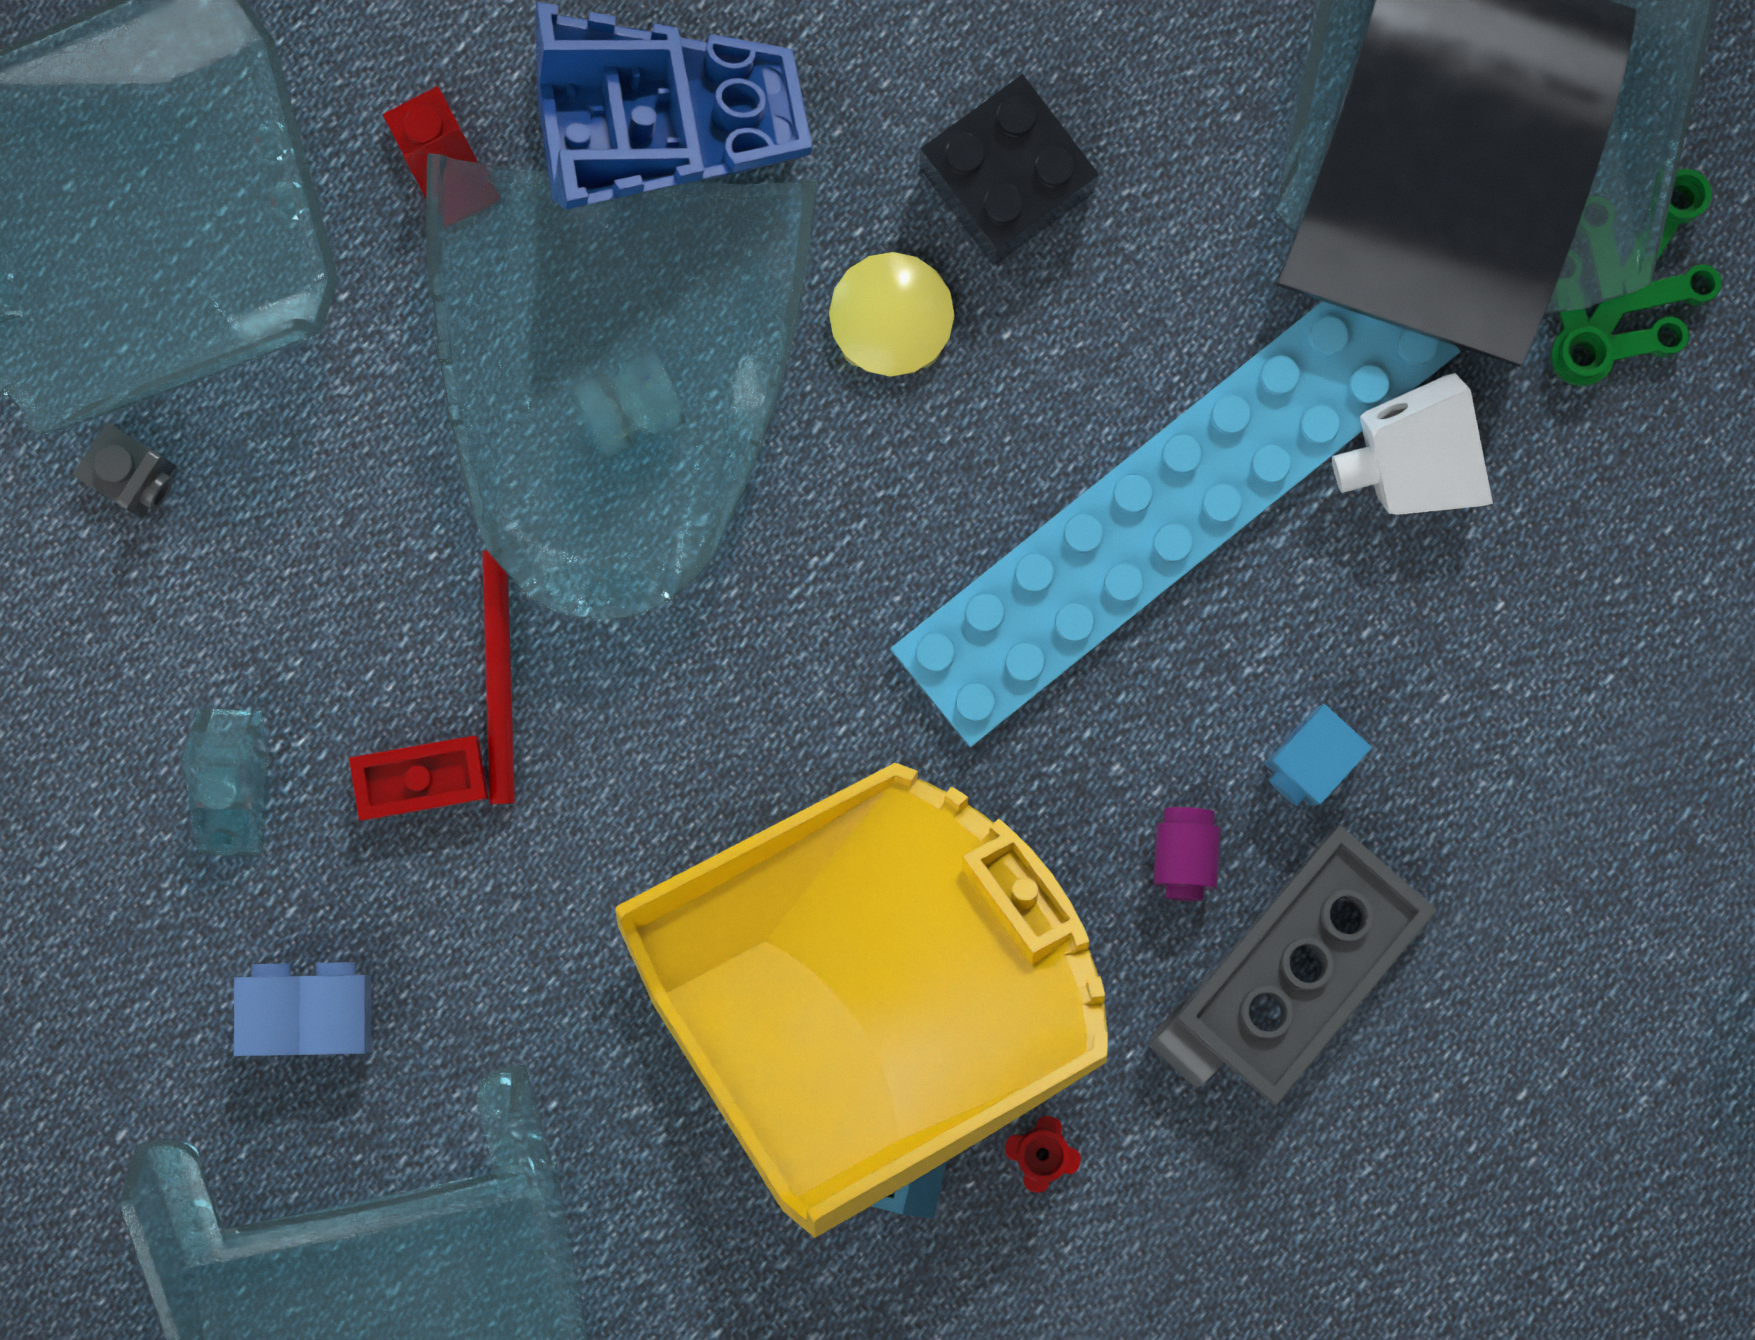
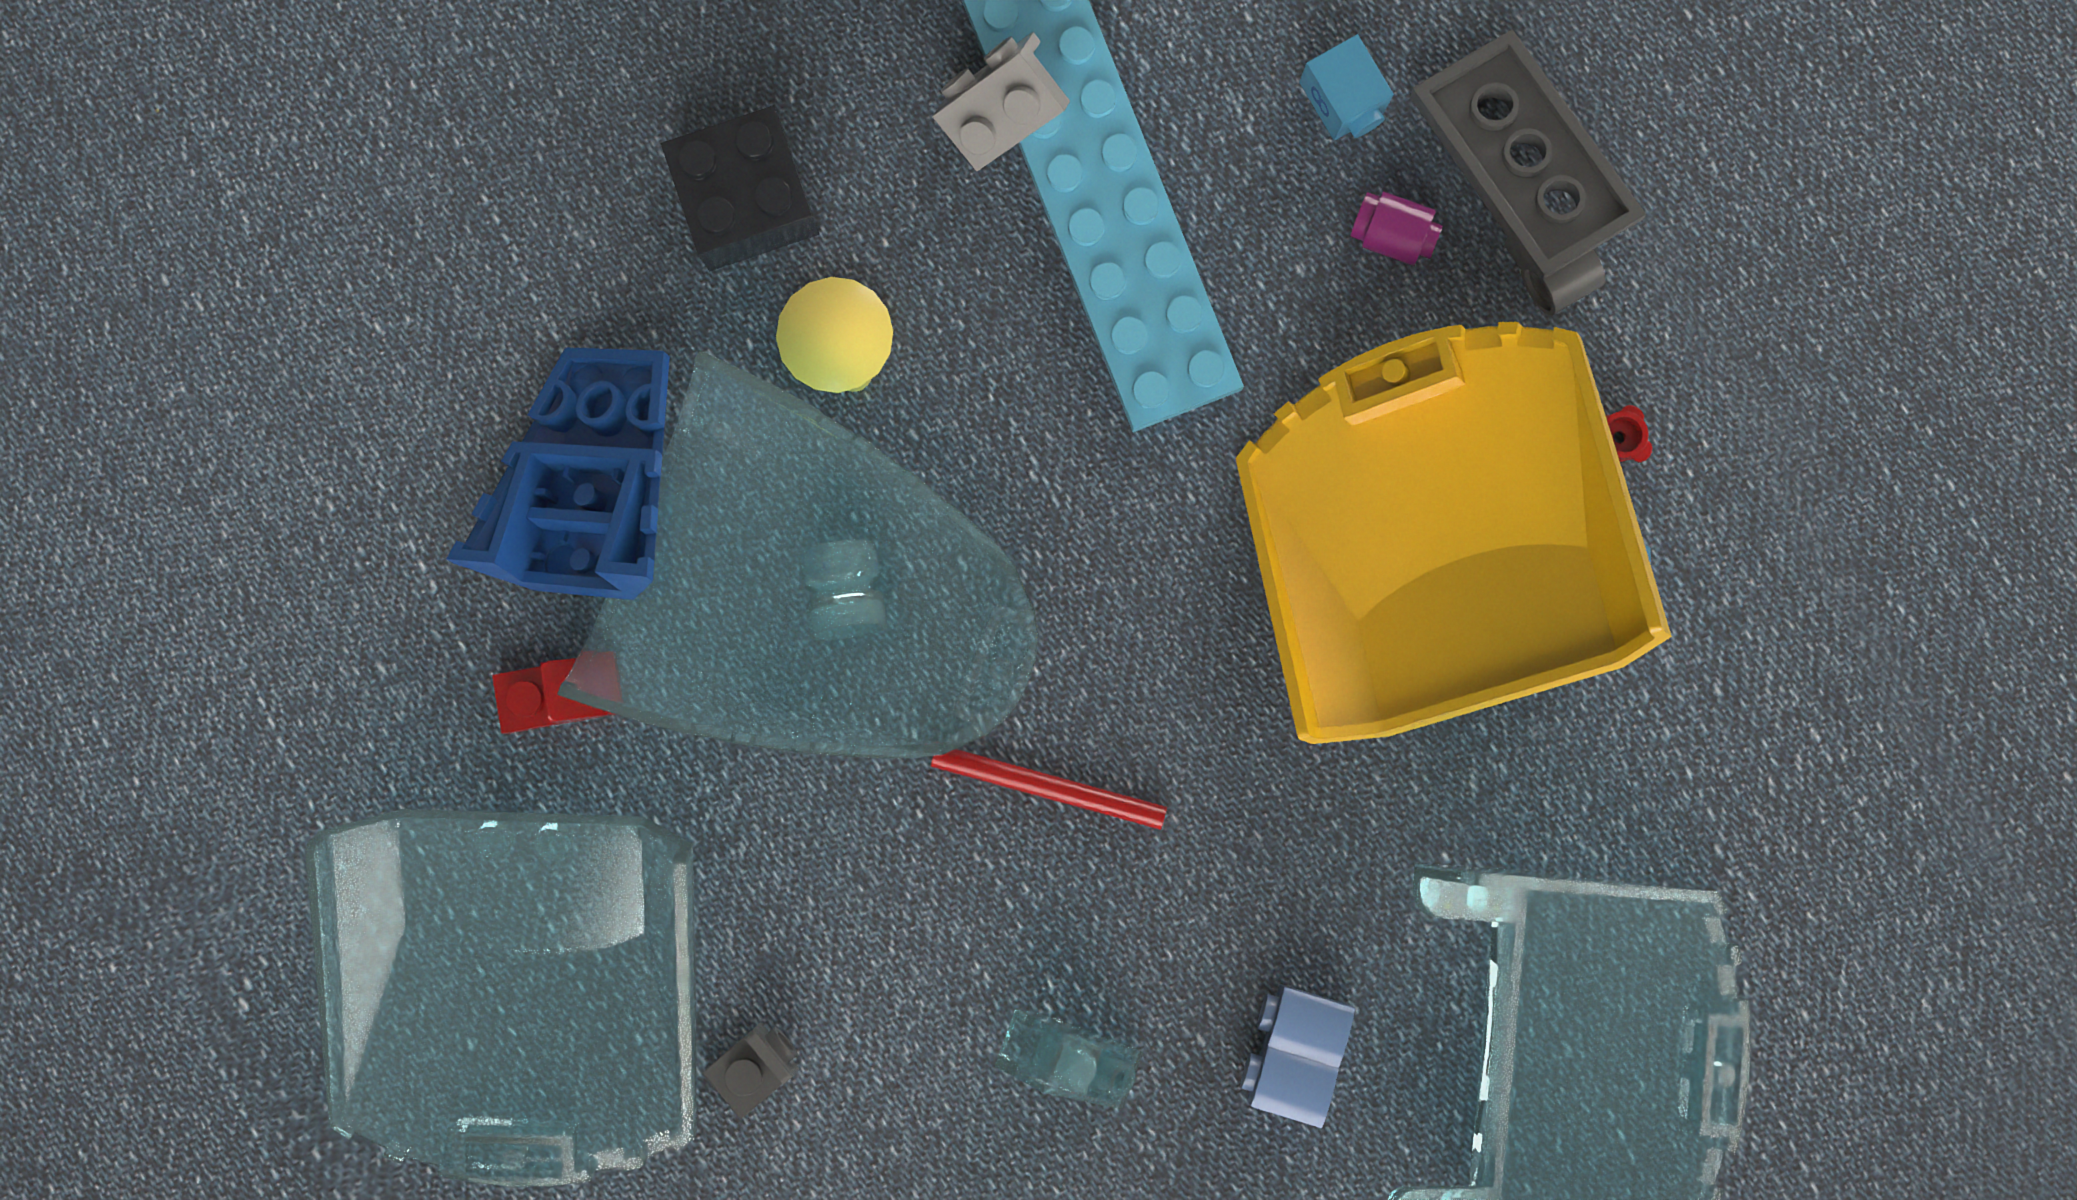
camera: 70 degrees left, 0 degrees up
red plate [349,735,489,821] -> none
none -> light grey bracket [932,32,1070,171]

